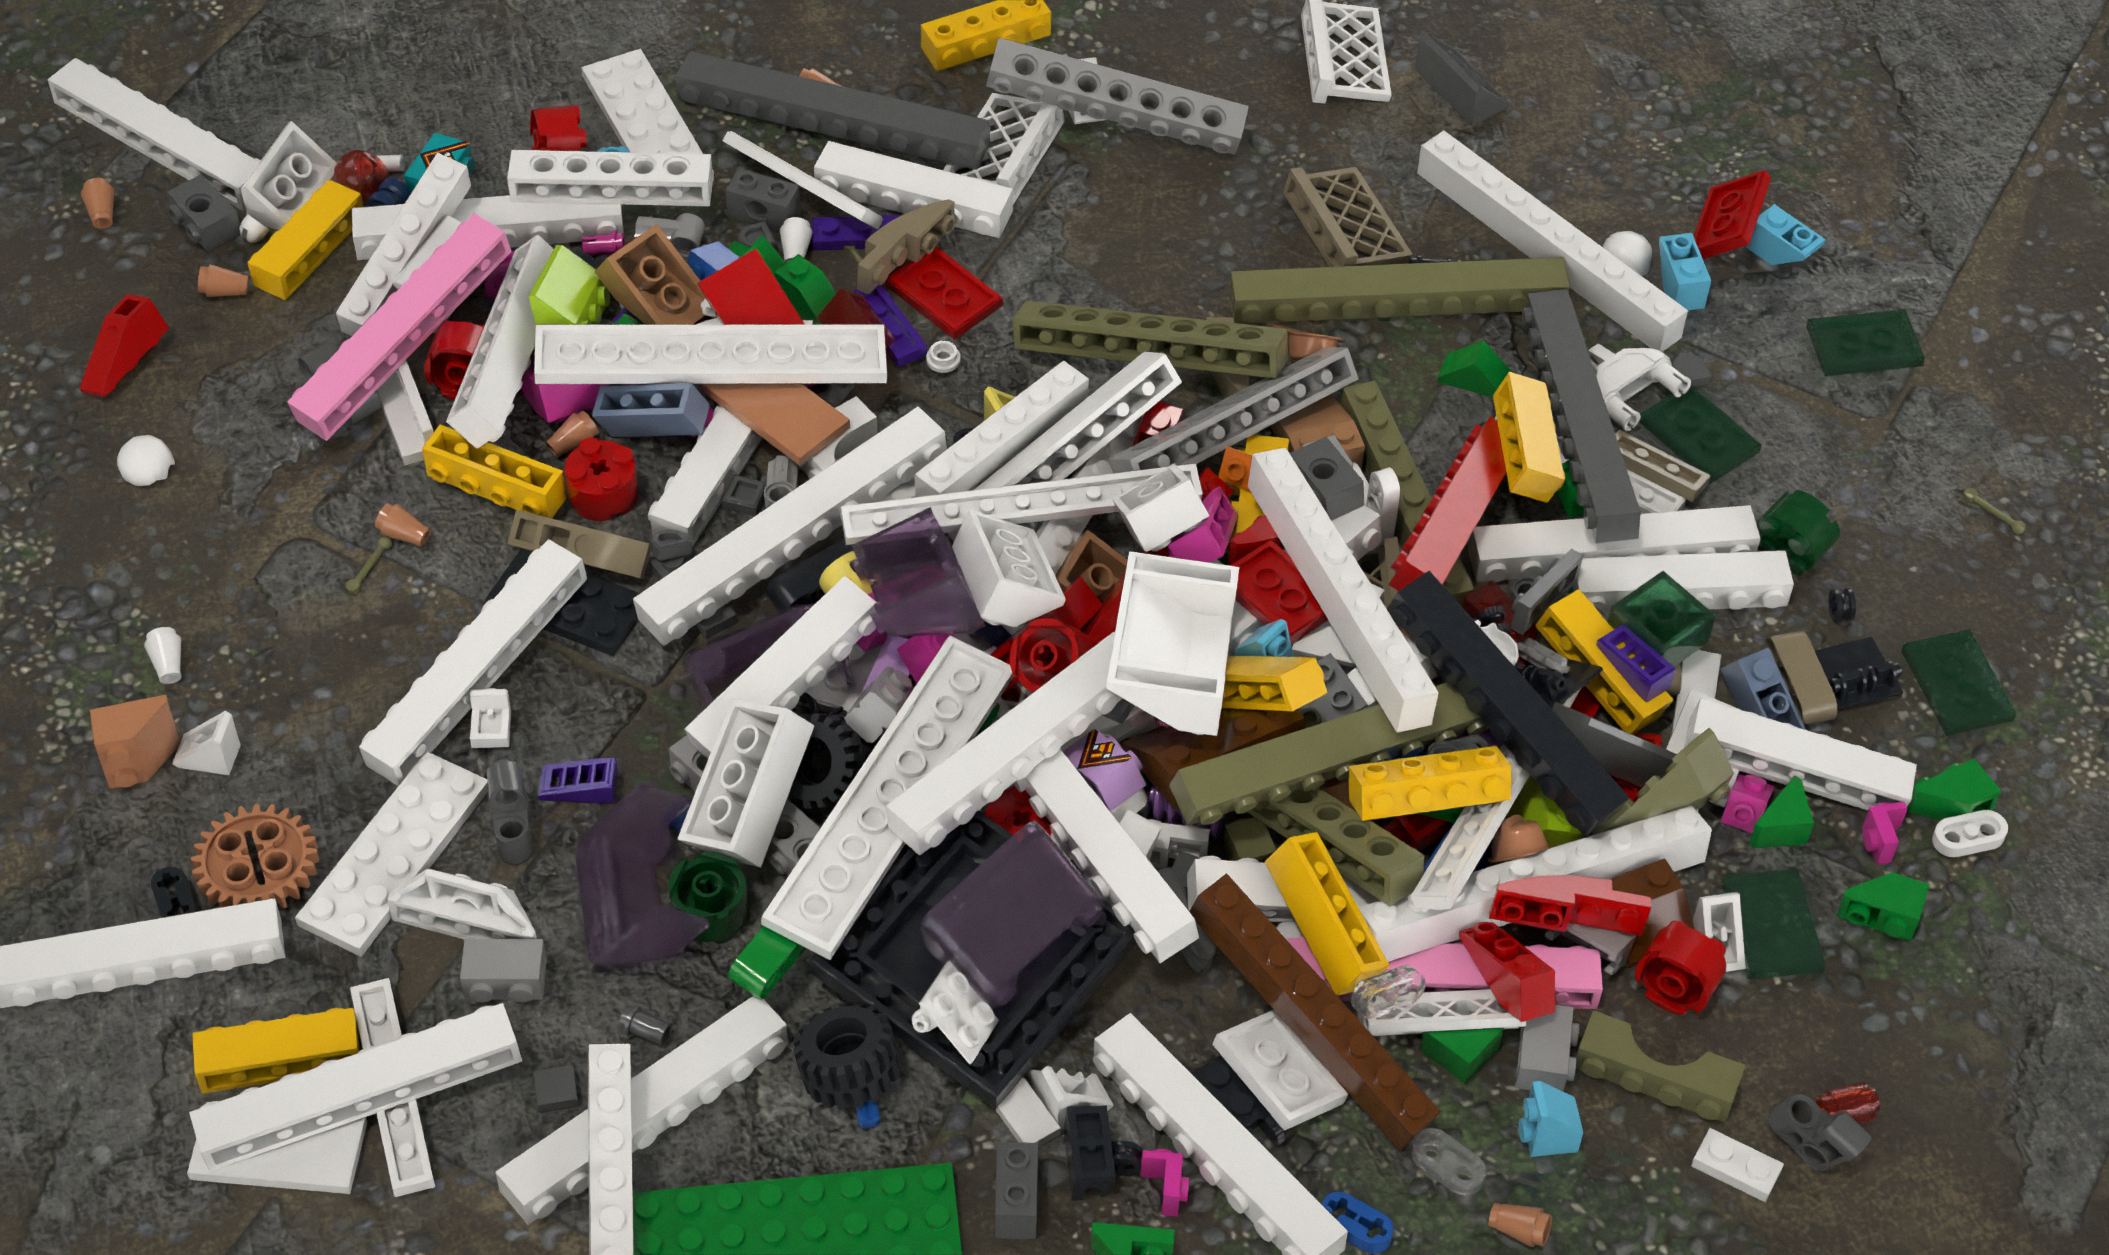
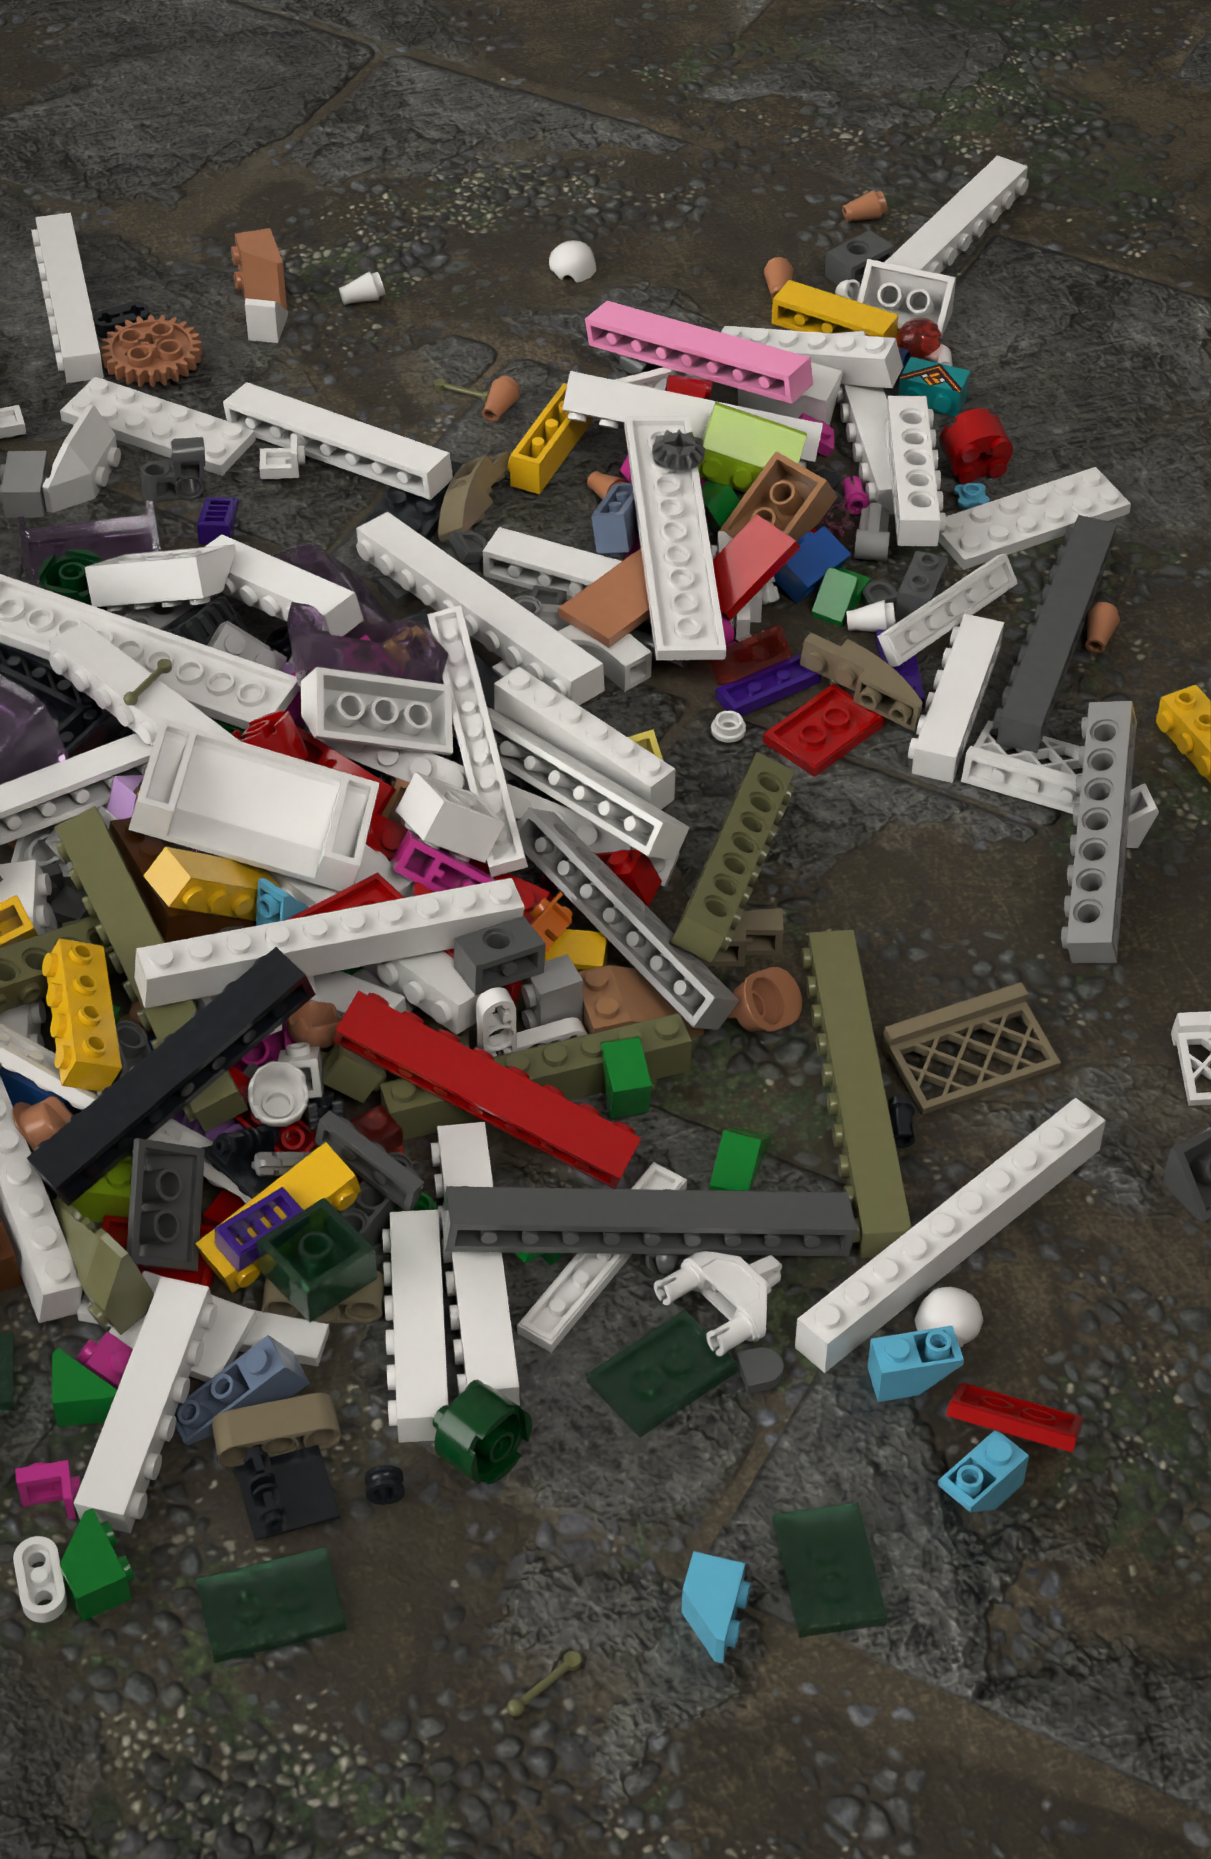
camera: 90 degrees right, 5 degrees down
red slope [79,294,169,397] -> none
red brick [564,437,639,521] -> none
green slope [774,254,847,325] -> none
yellow brick [1493,372,1565,503] -> none
dark tan plate [1615,430,1711,502] -> none
none -> olive hinge [123,659,172,706]
none -> green slope [600,1036,652,1119]
none -> dark grey gear [652,429,705,471]
none -> medium azure slope [681,1551,751,1663]

